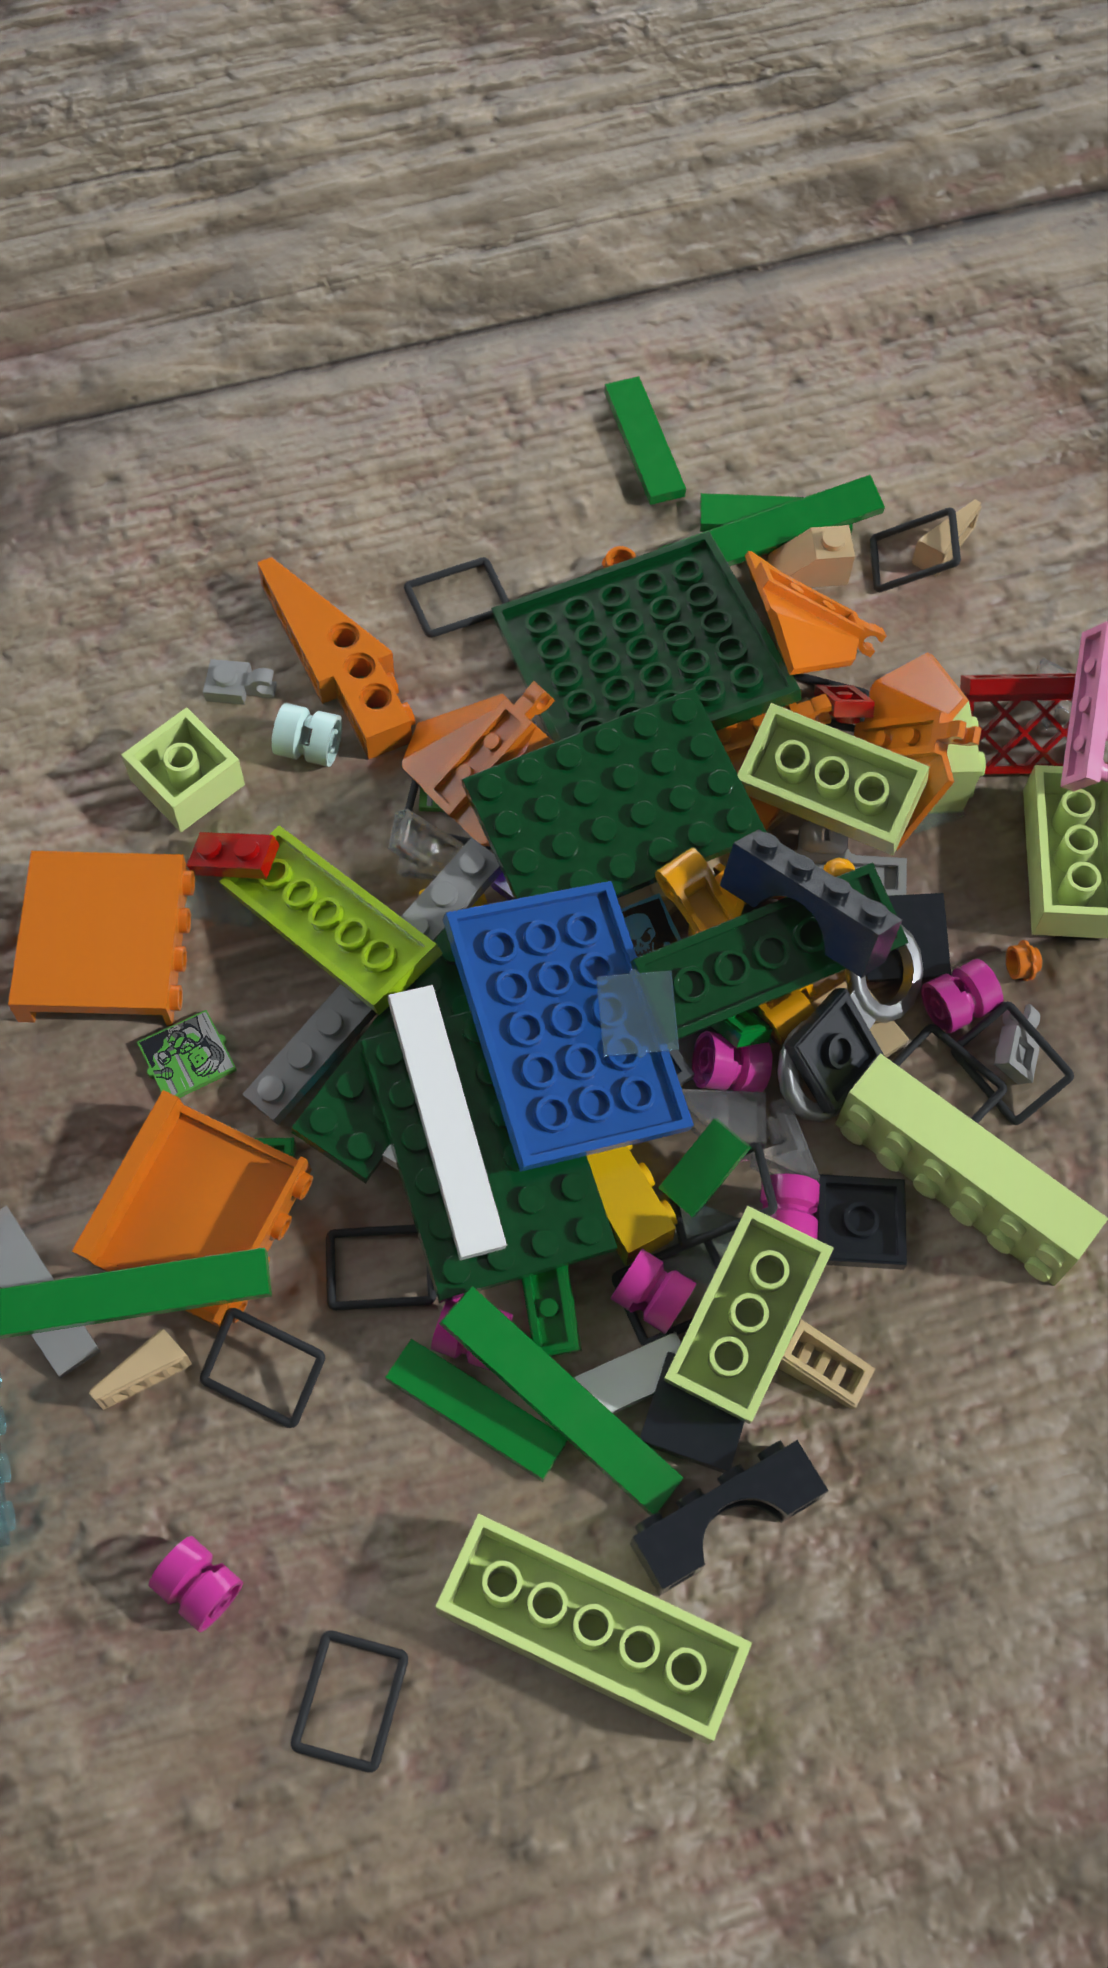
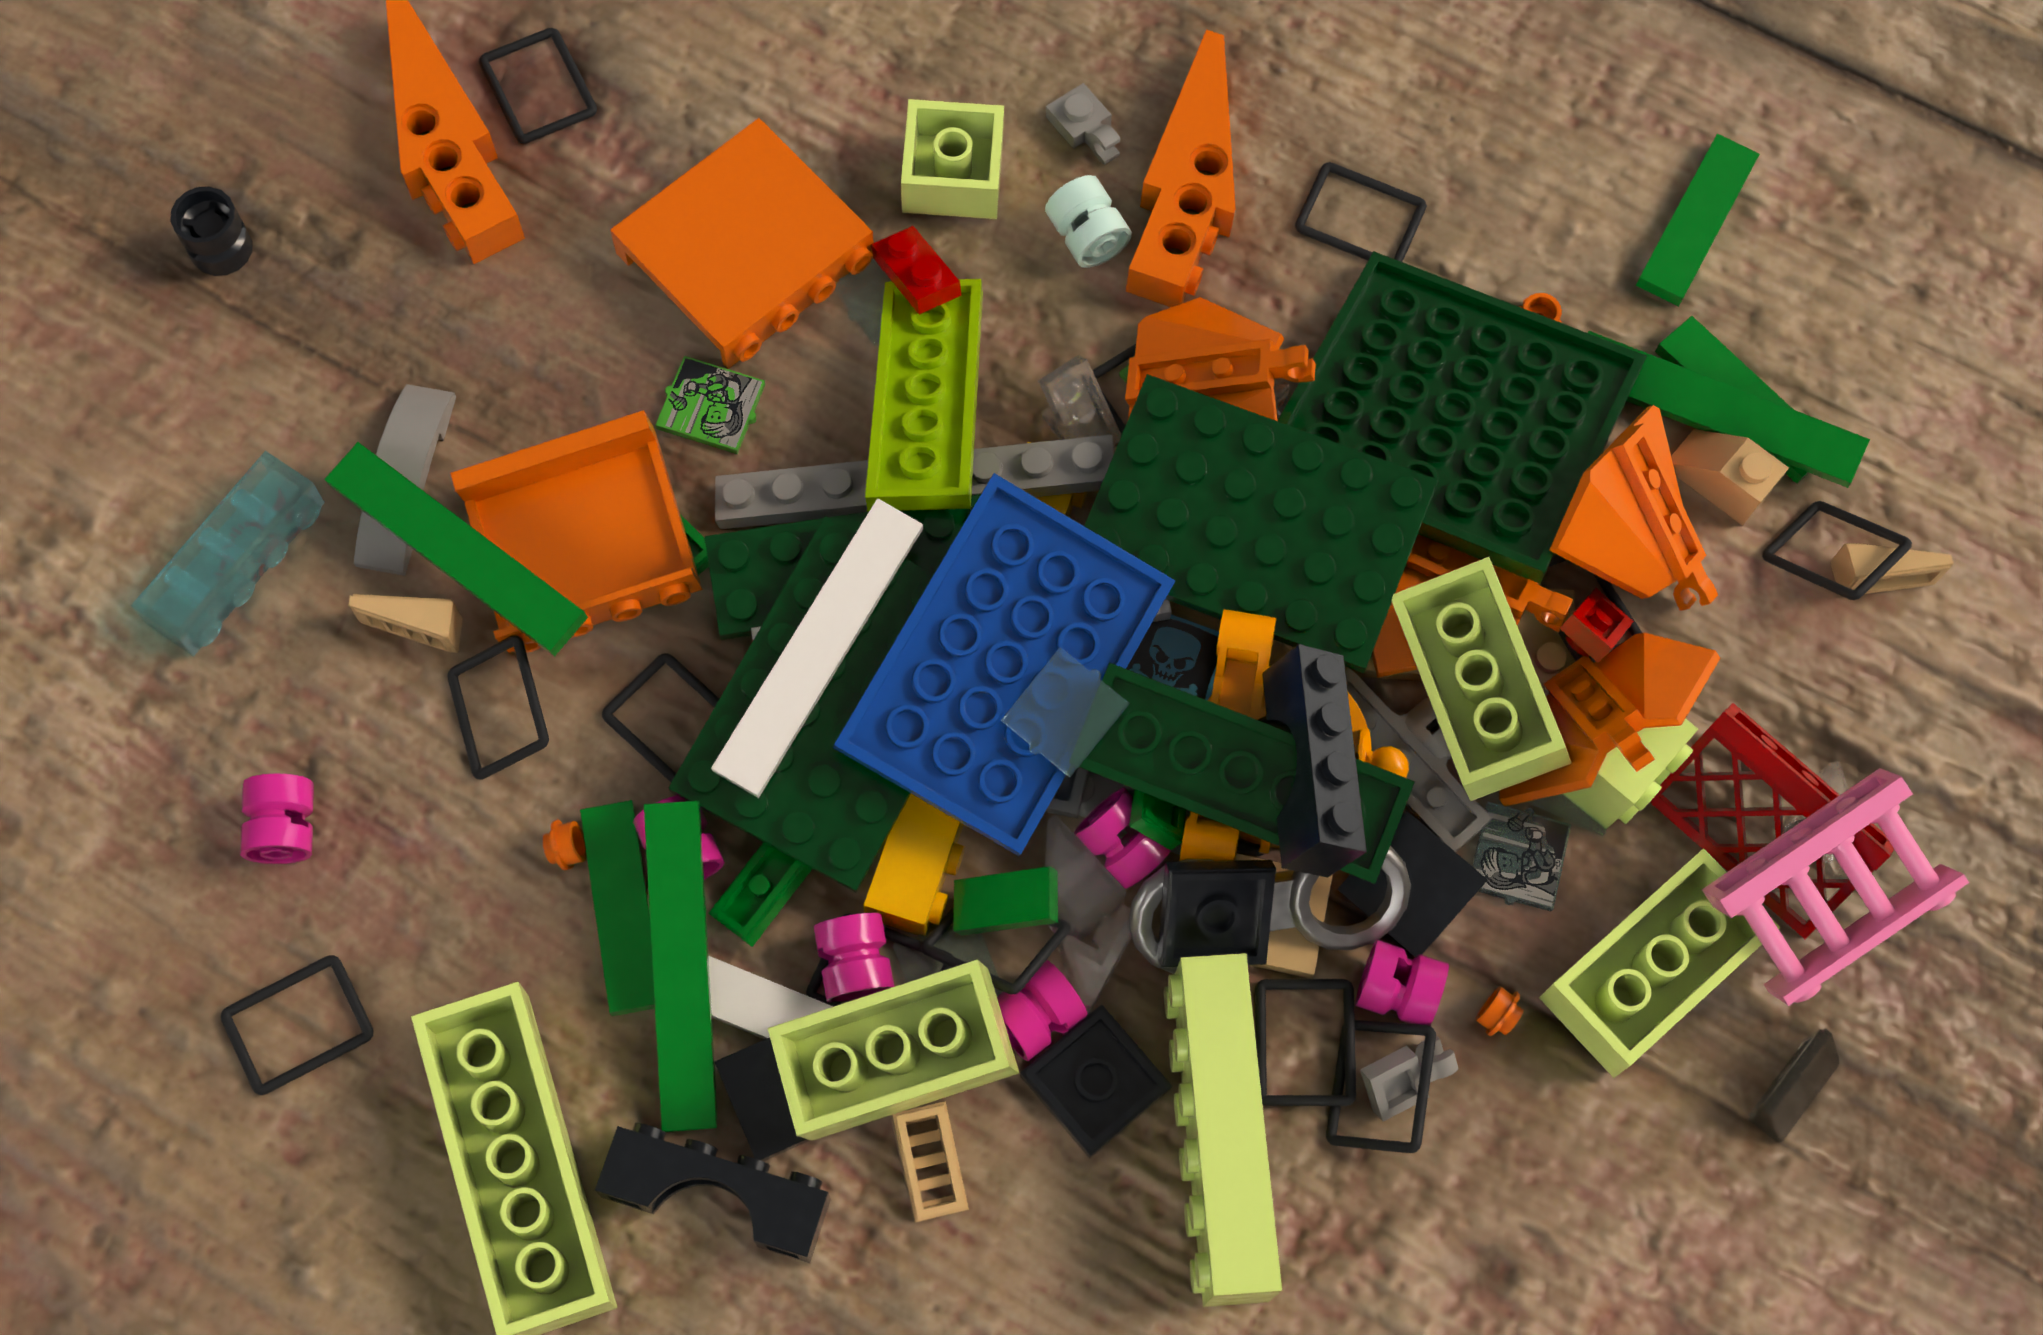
camera: 45 degrees right, 5 degrees up
none -> orange plate [543,820,587,871]
none -> piece [1472,802,1571,912]

